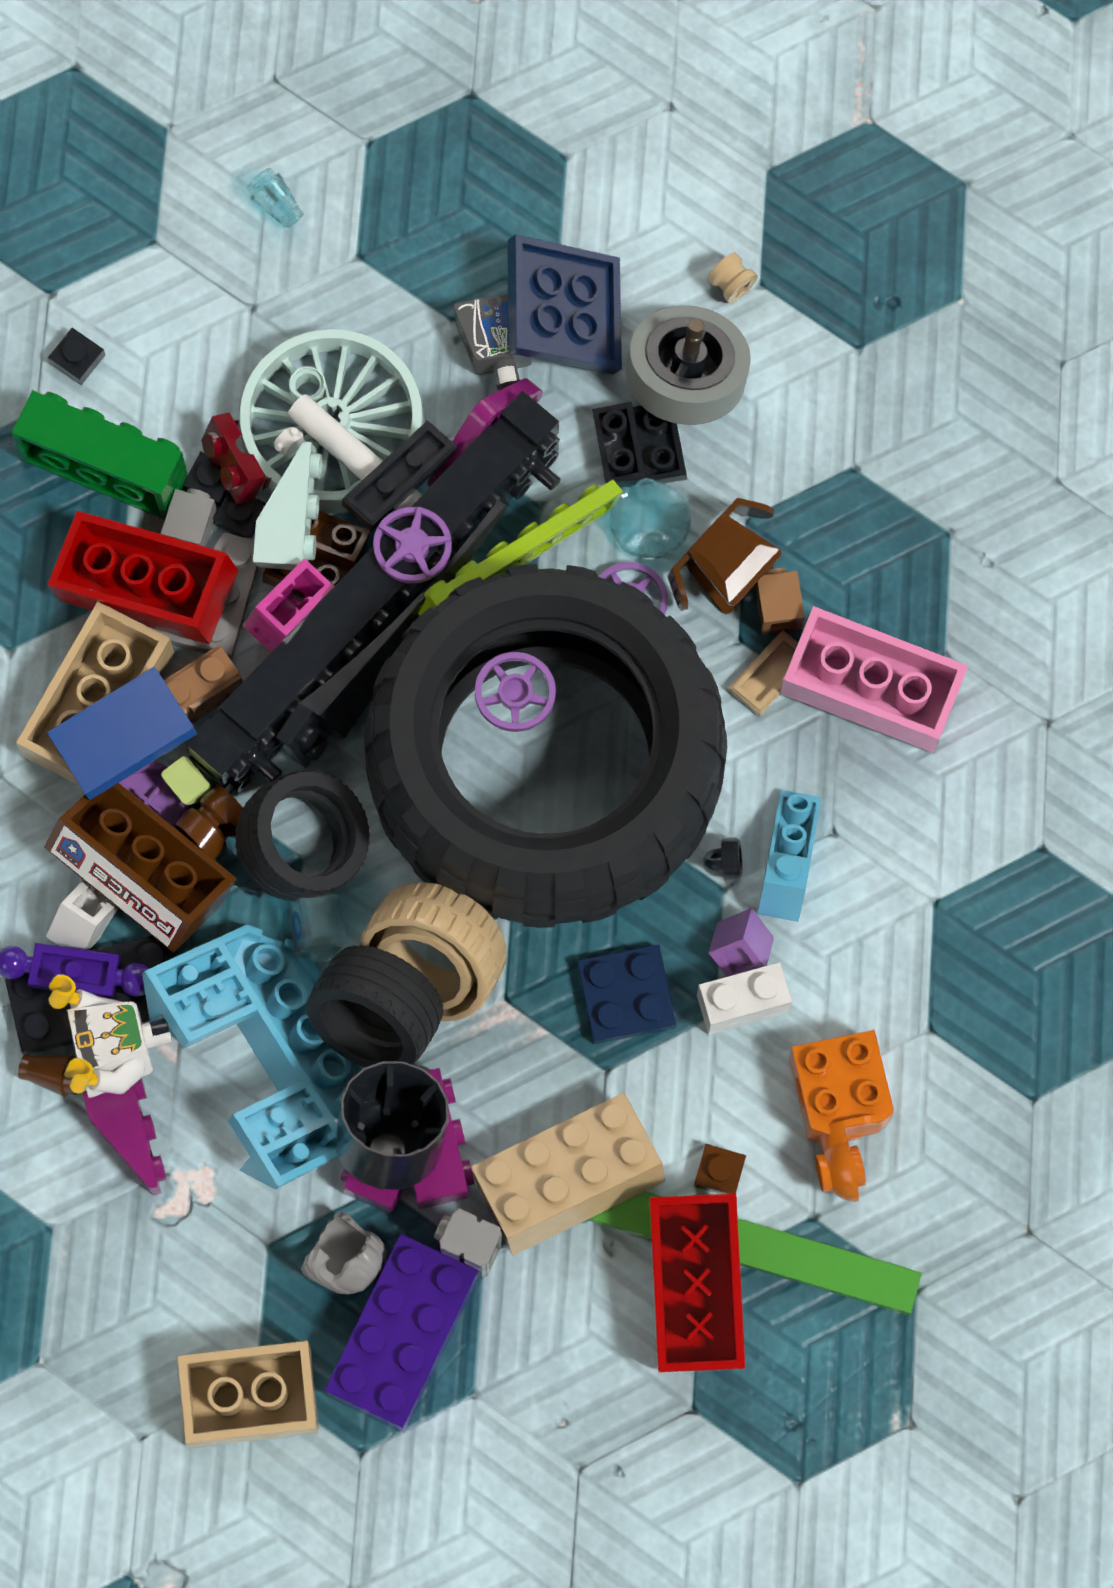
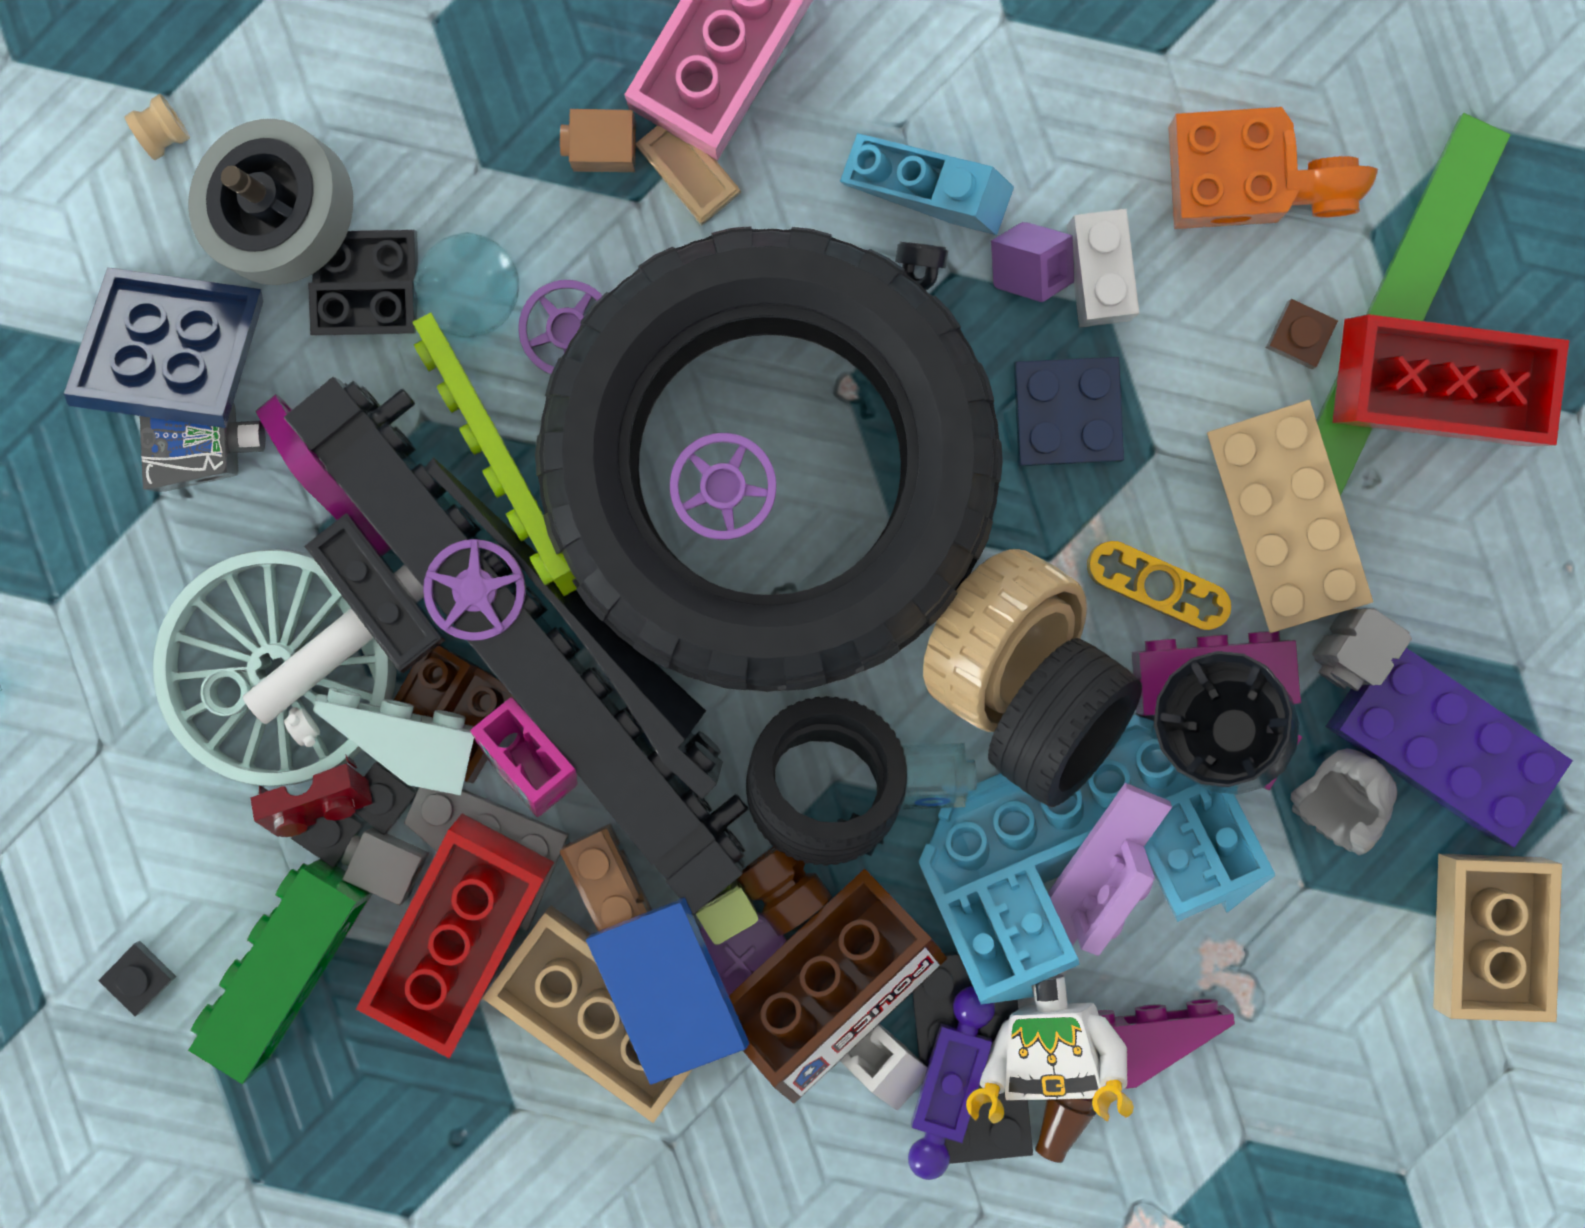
camera: 75 degrees left, 15 degrees up
reddish brown piece [667,498,782,614] -> none
none -> lavender bracket [1048,783,1172,956]
none -> yellow beam [1087,541,1231,630]

